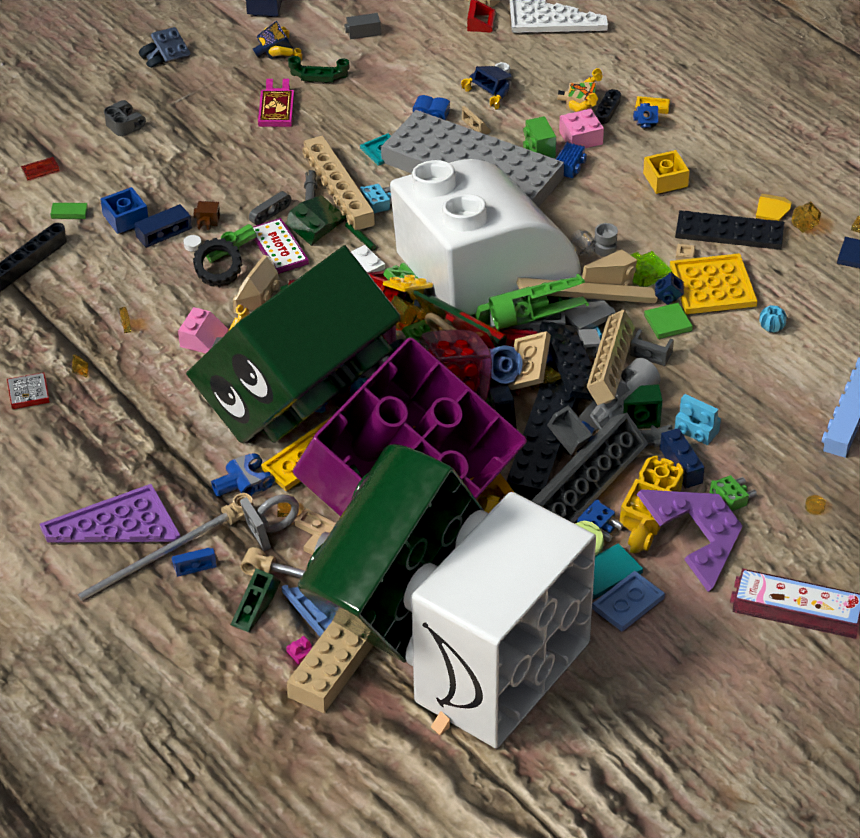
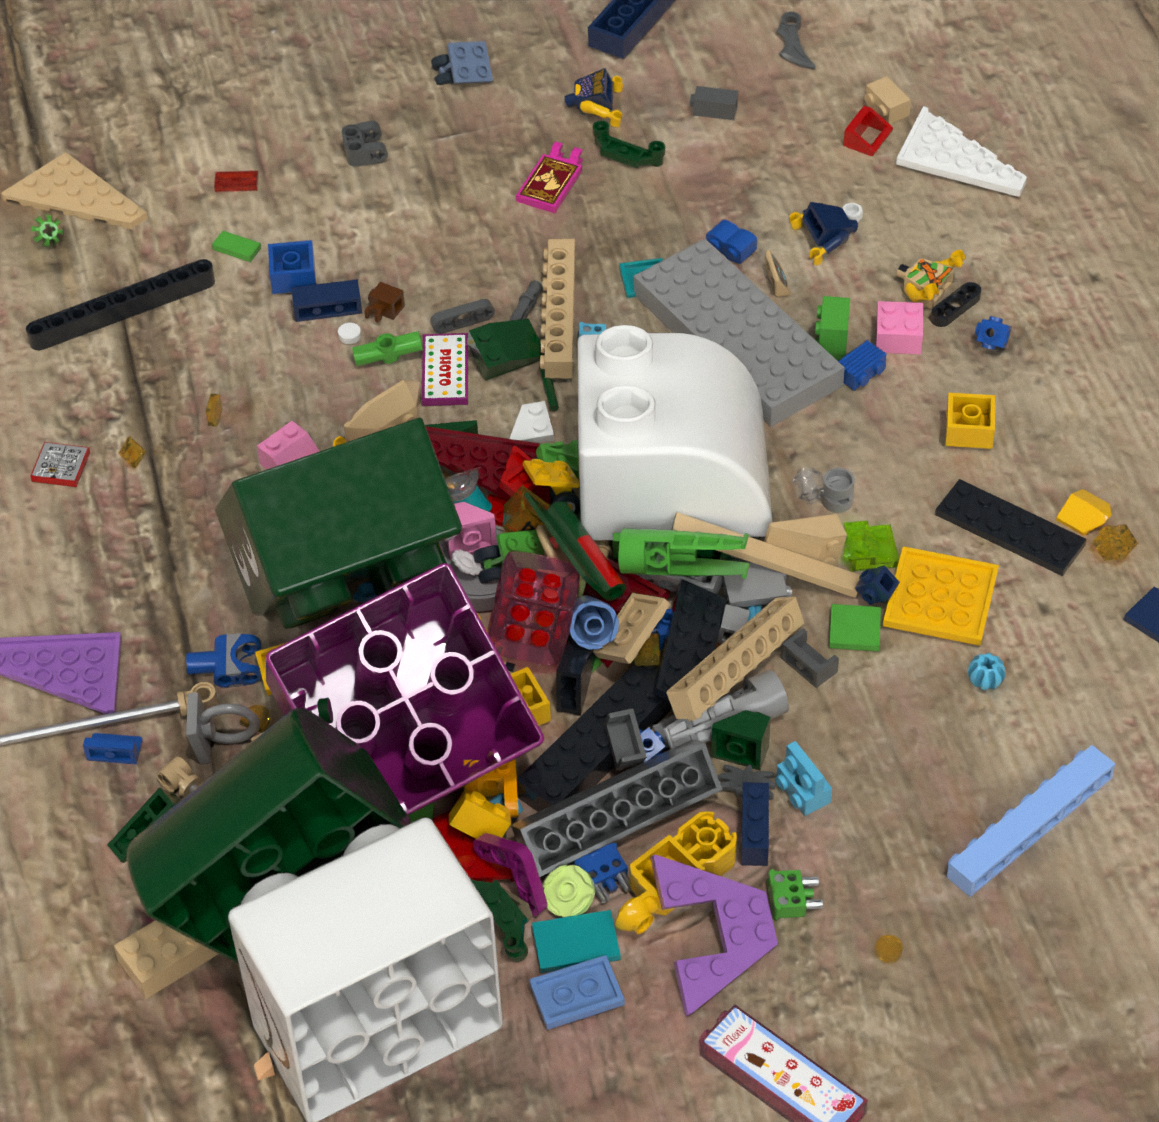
camera: 25 degrees right, 5 degrees up
black tyre [193,238,242,287] -> none
yellow tile [635,96,670,114] -> none
tan tile [676,244,695,260] -> none

